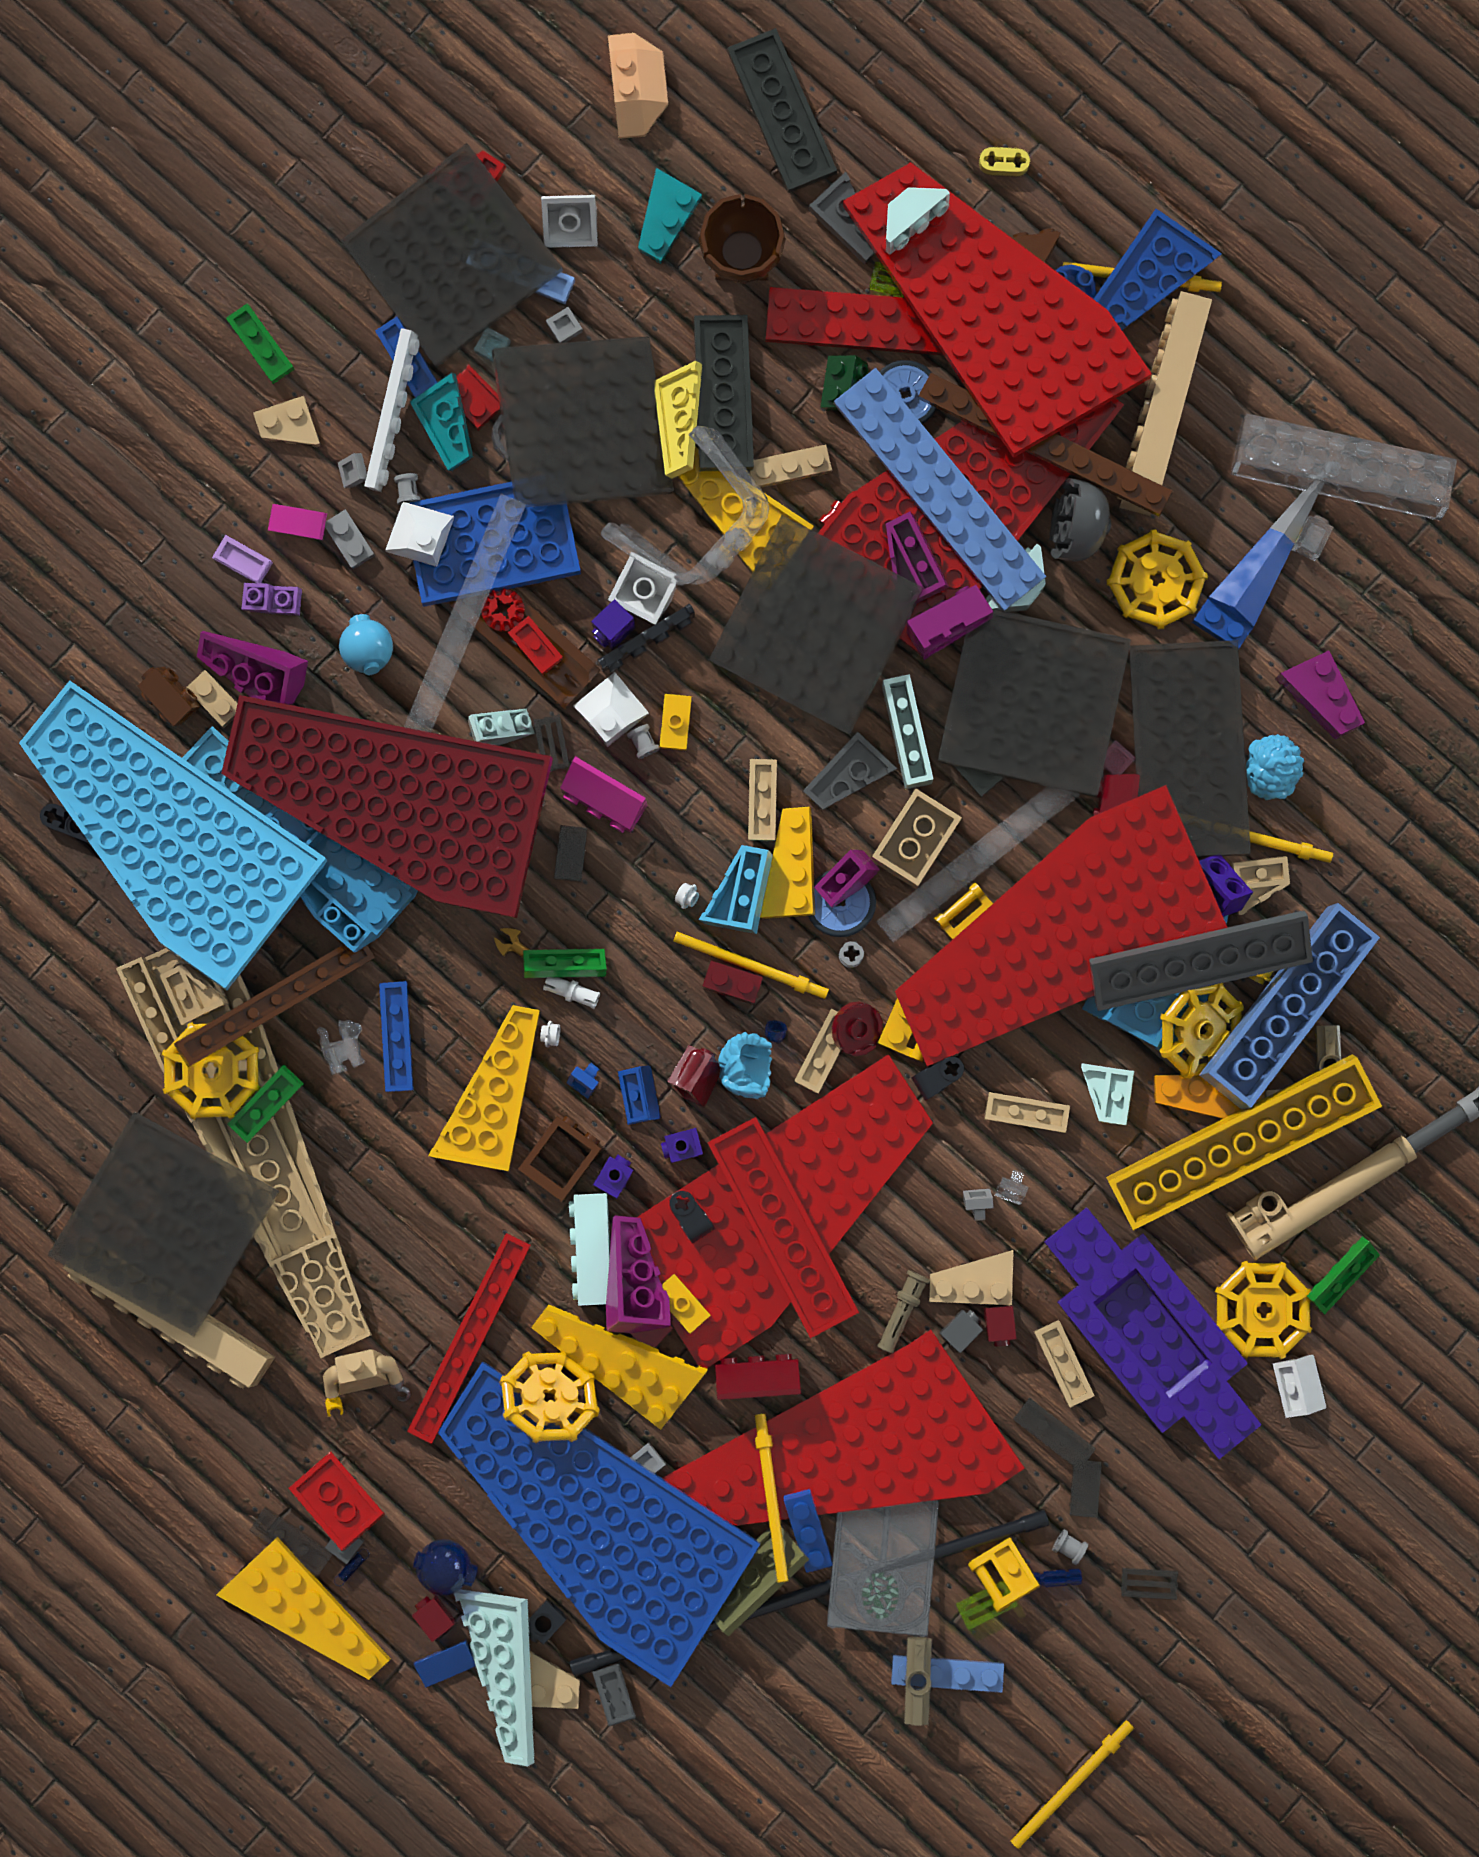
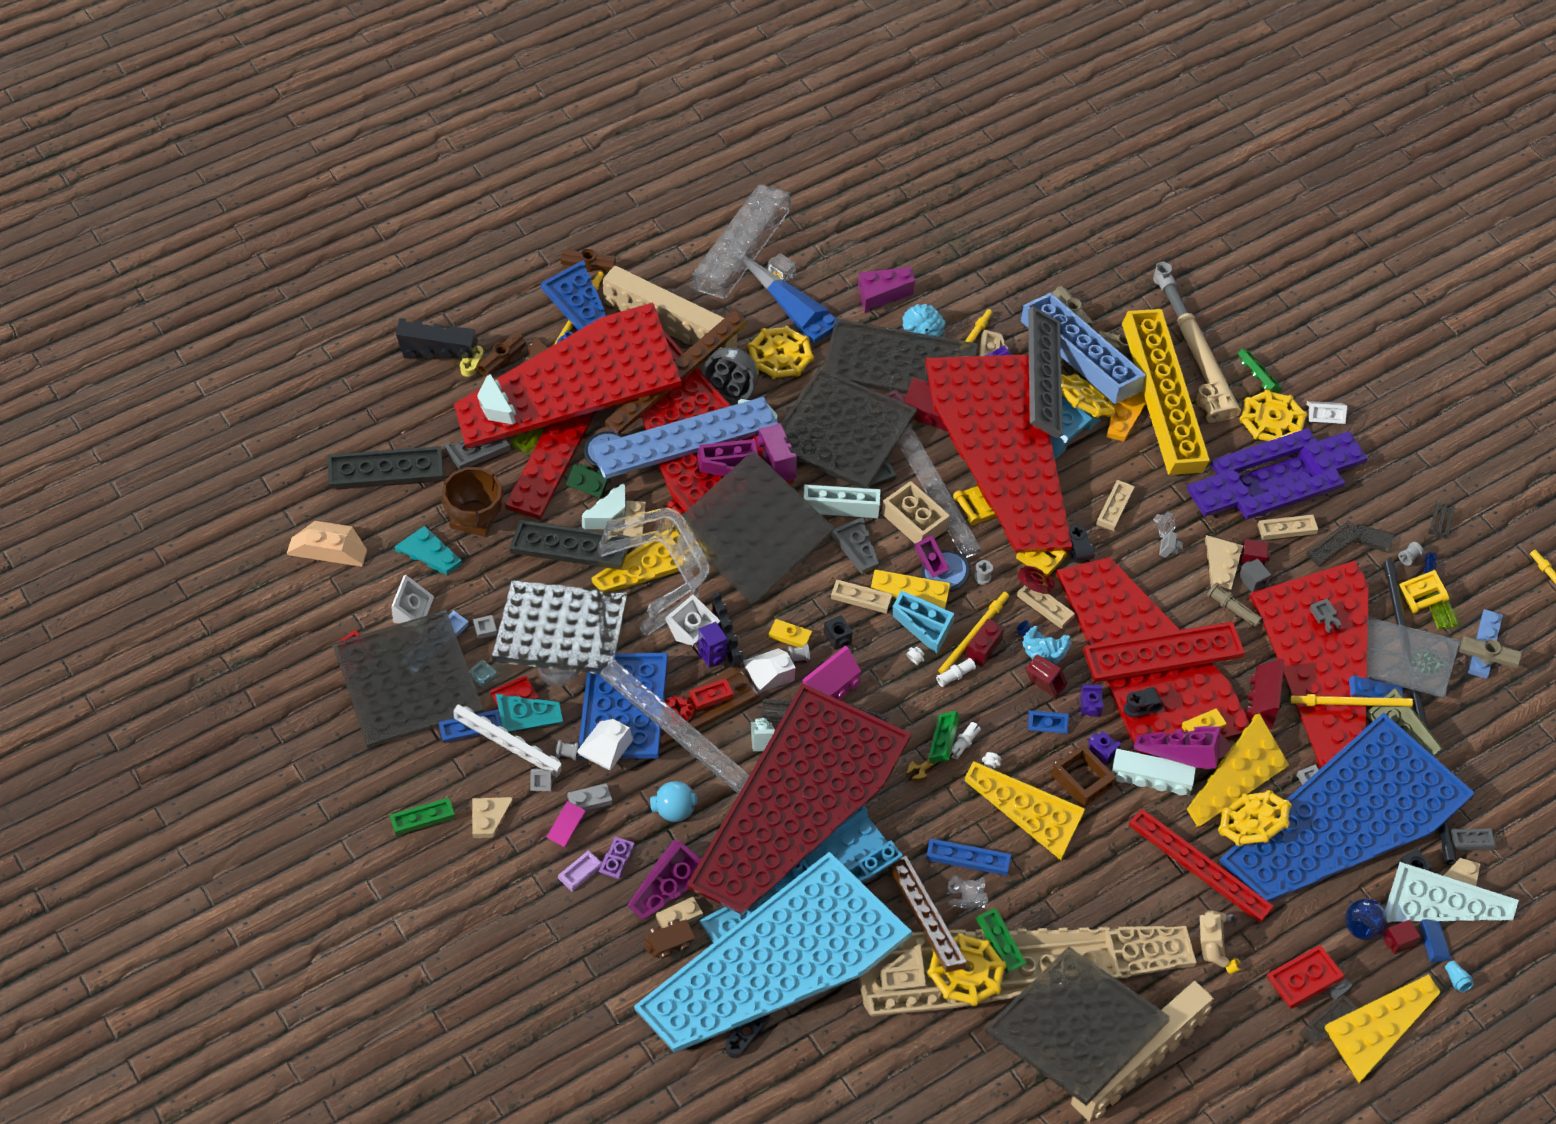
camera: 80 degrees left, 30 degrees down
clear blue piece [334,1549,369,1586] -> none
blue tile [567,1063,599,1099] -> none
light yellow wing [653,361,702,479] -> none
light aqua wing [1081,1064,1135,1126] -> none
none -> black wedge [396,318,478,359]
none -> reddish brown piece [477,333,526,377]
none -> reddish brown piece [561,249,616,272]
none -> light aqua slope [582,484,625,529]
none -> black brick [823,615,853,650]
none -> white pin [936,658,976,687]
none -> dark tan piece [1052,286,1094,328]
none -> dark grey plate [1310,599,1341,633]
none -> medium azure cone [1445,961,1474,993]

